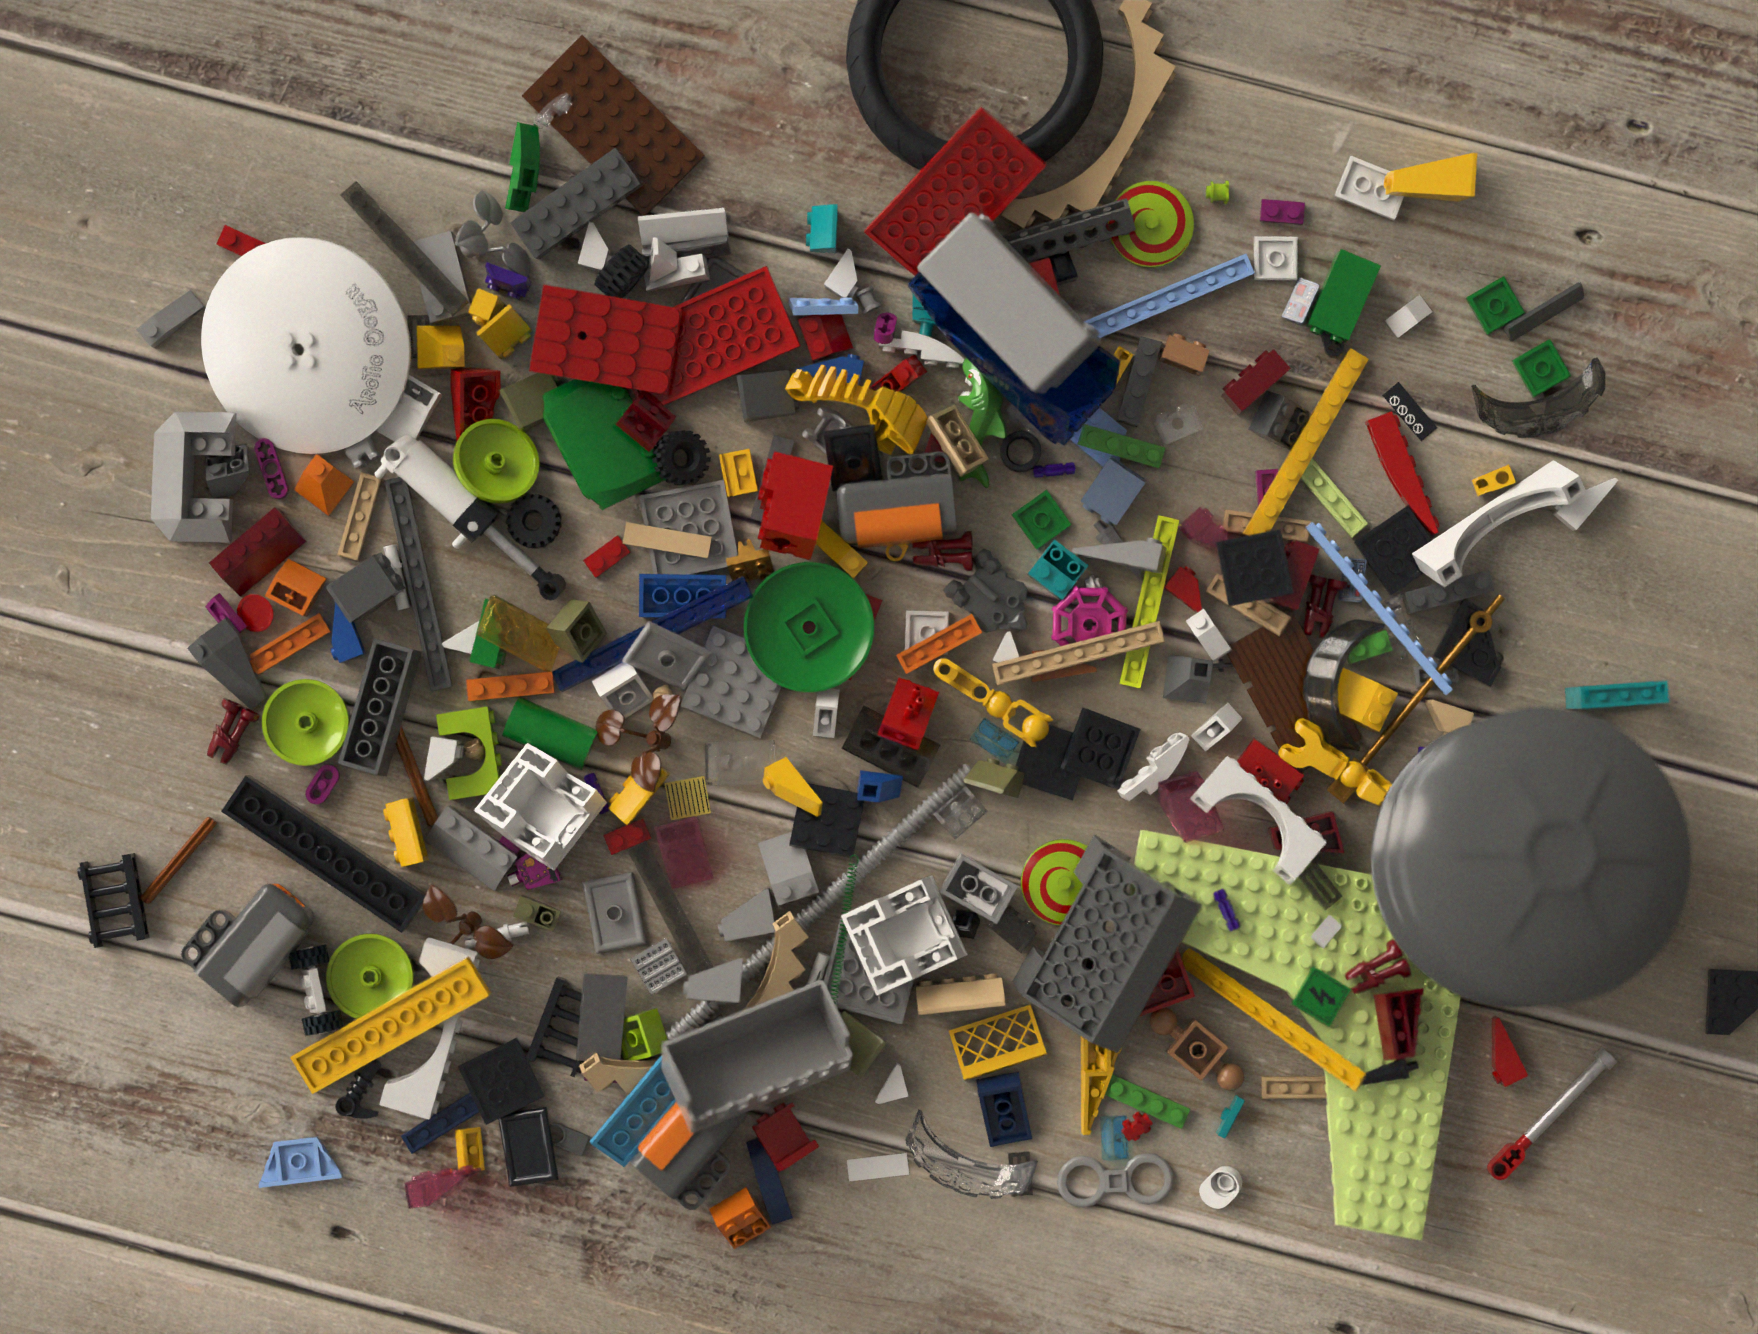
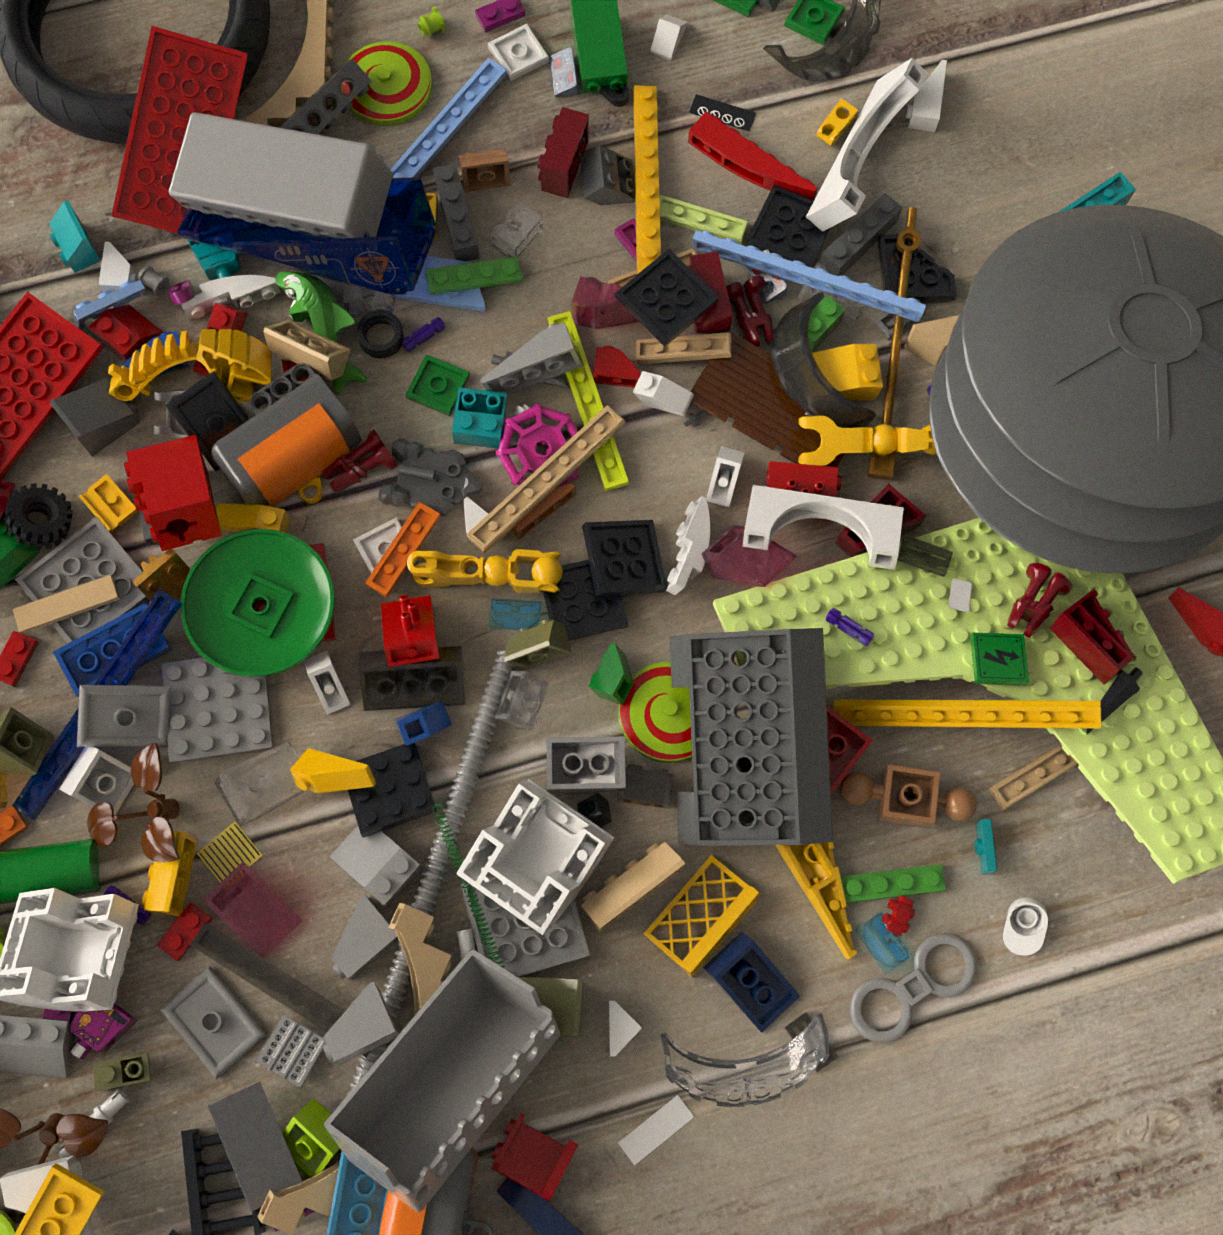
camera: 35 degrees left, 15 degrees down
sand blue brick [1081,456,1146,525] -> none
dark grey slope [1163,655,1213,704] -> none
none -> green slope [588,643,634,706]

